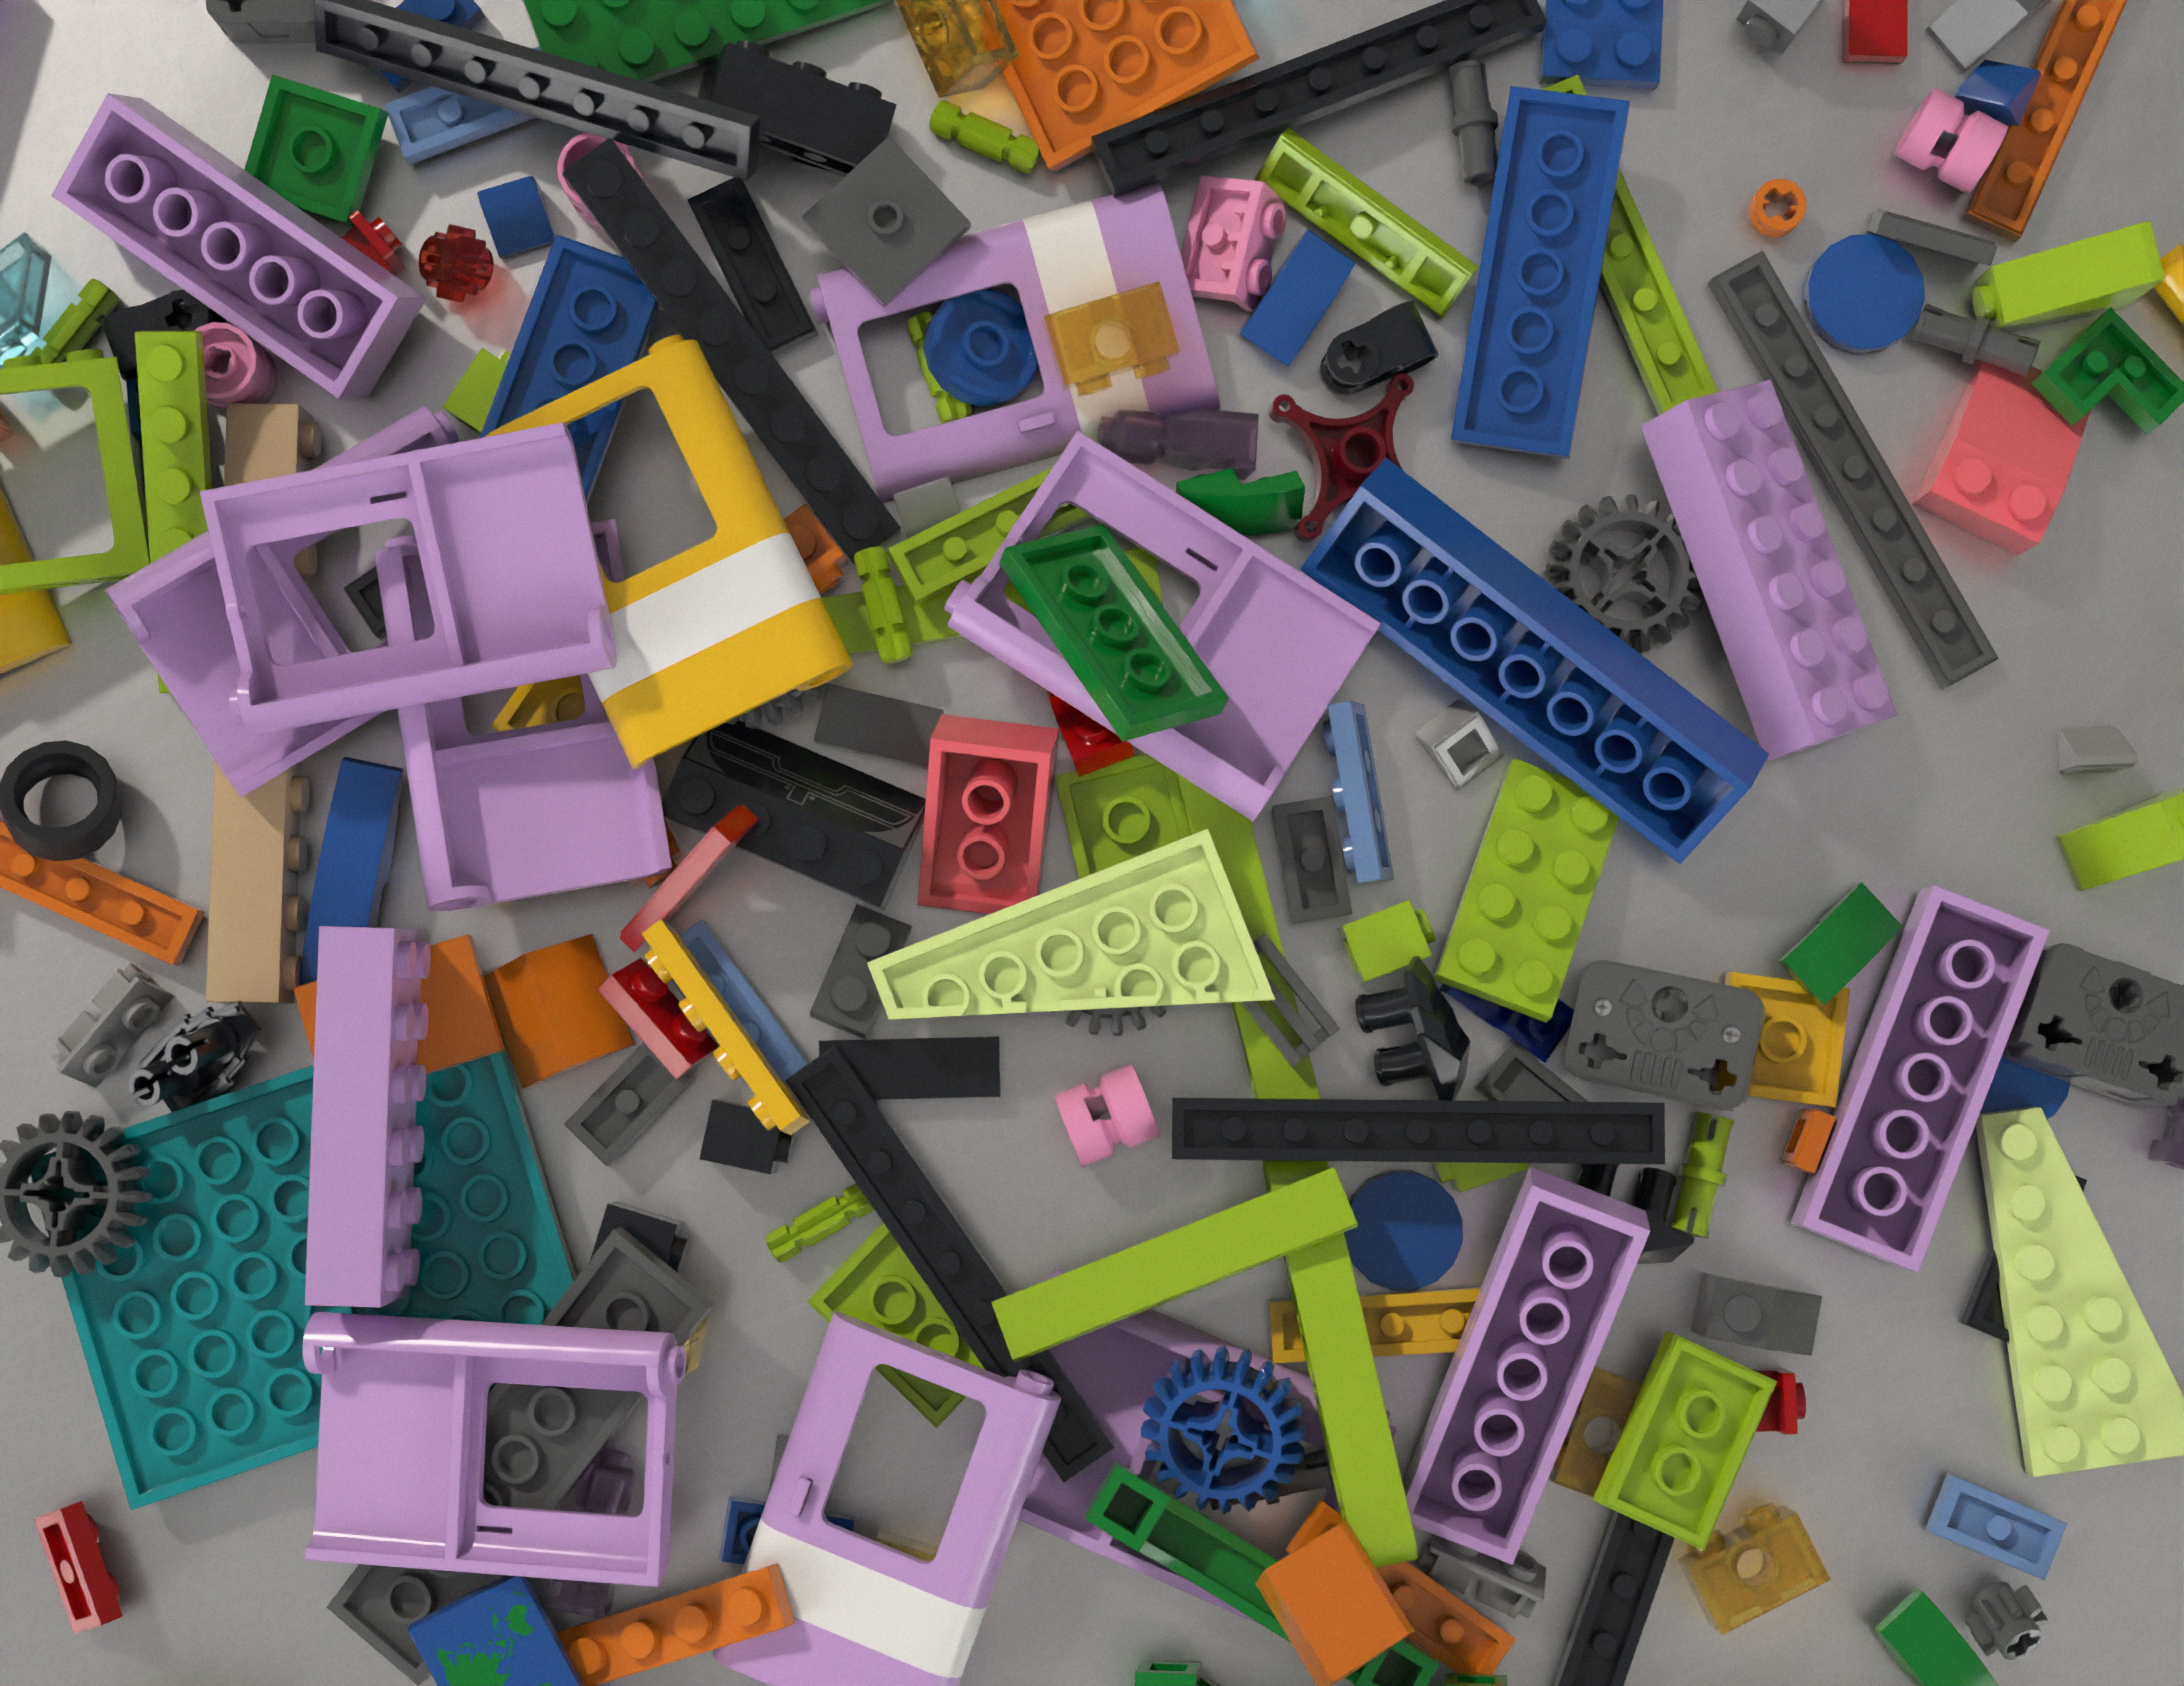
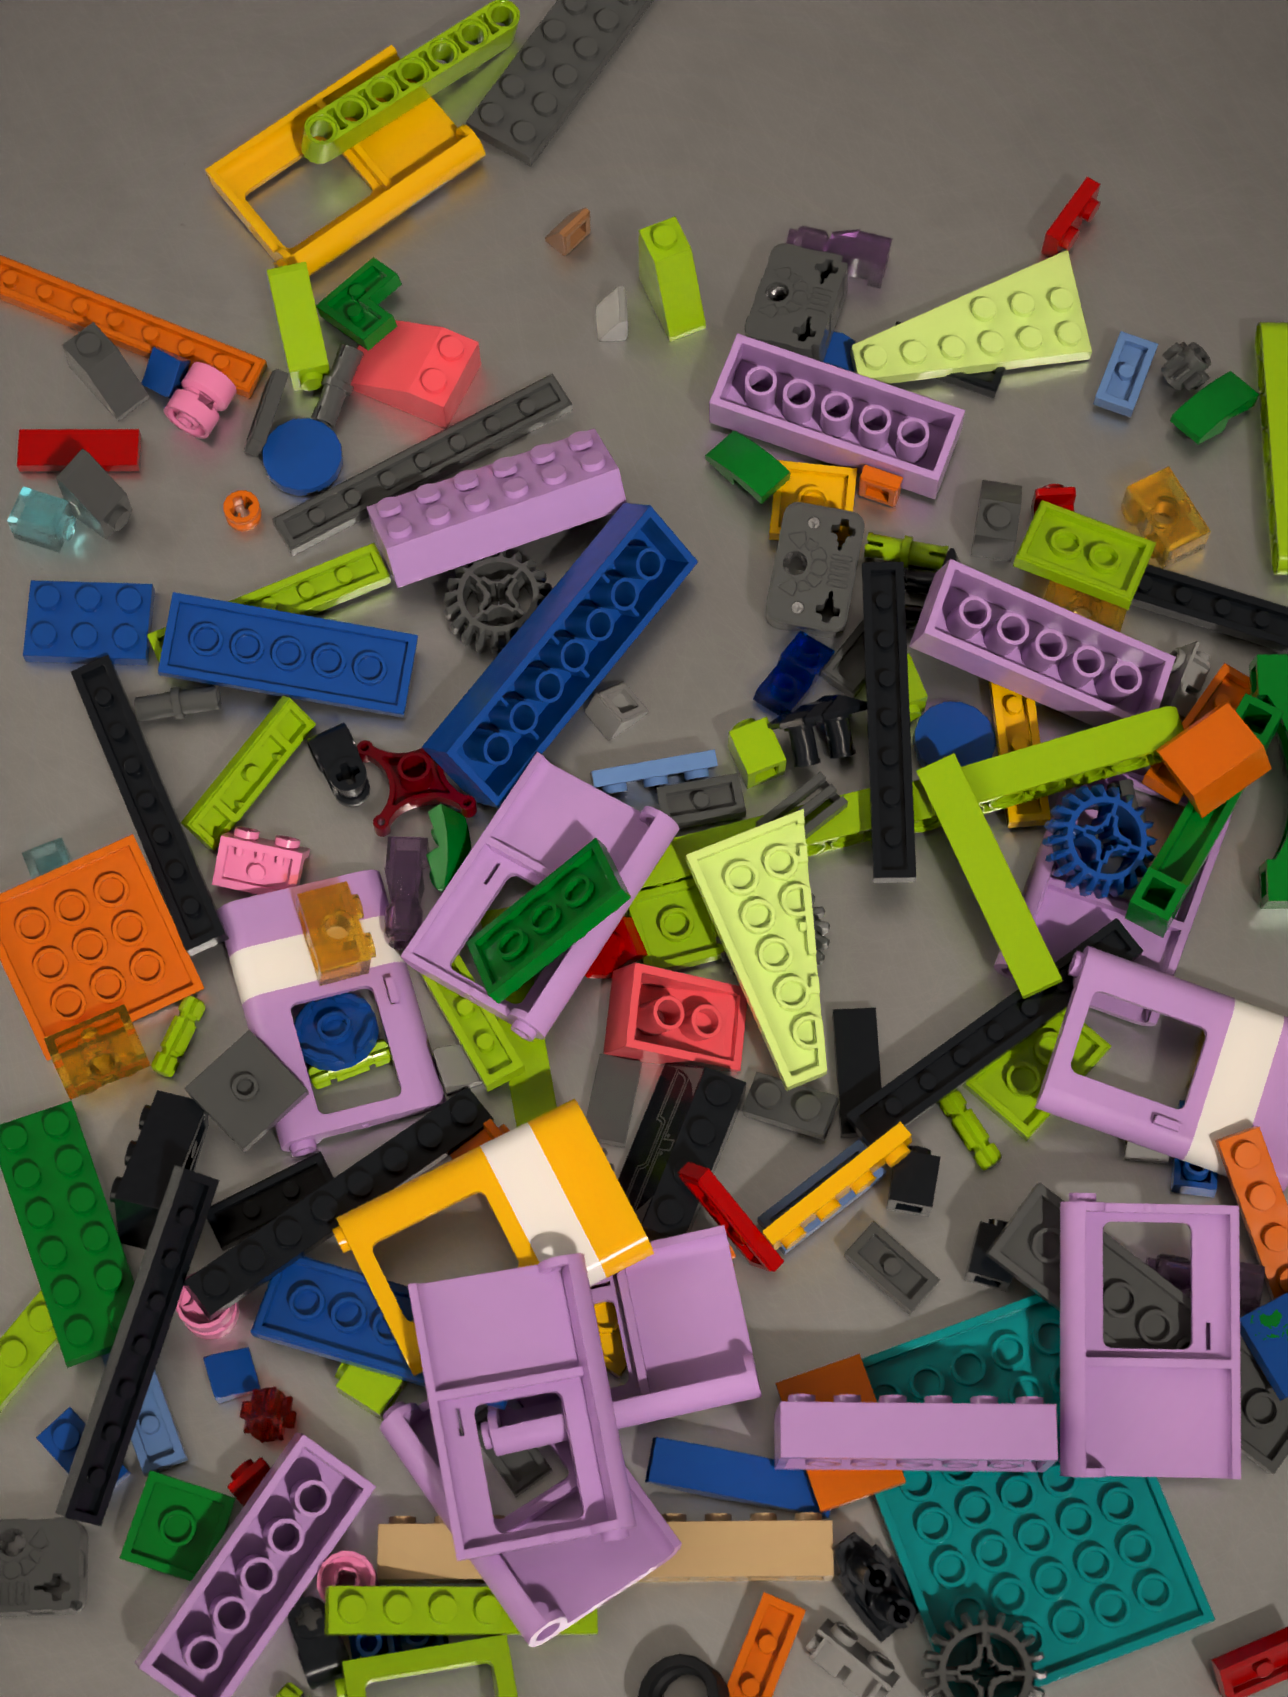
camera: 90 degrees left, 15 degrees down
orange slope [484,934,636,1089] -> none
red plate [597,958,719,1080] -> none
lime axle [854,547,912,664] -> none
bright pink wheel [1054,1063,1161,1168] -> none
blue slope [1240,228,1356,367] -> none
lime plate [1434,758,1619,1023] -> none

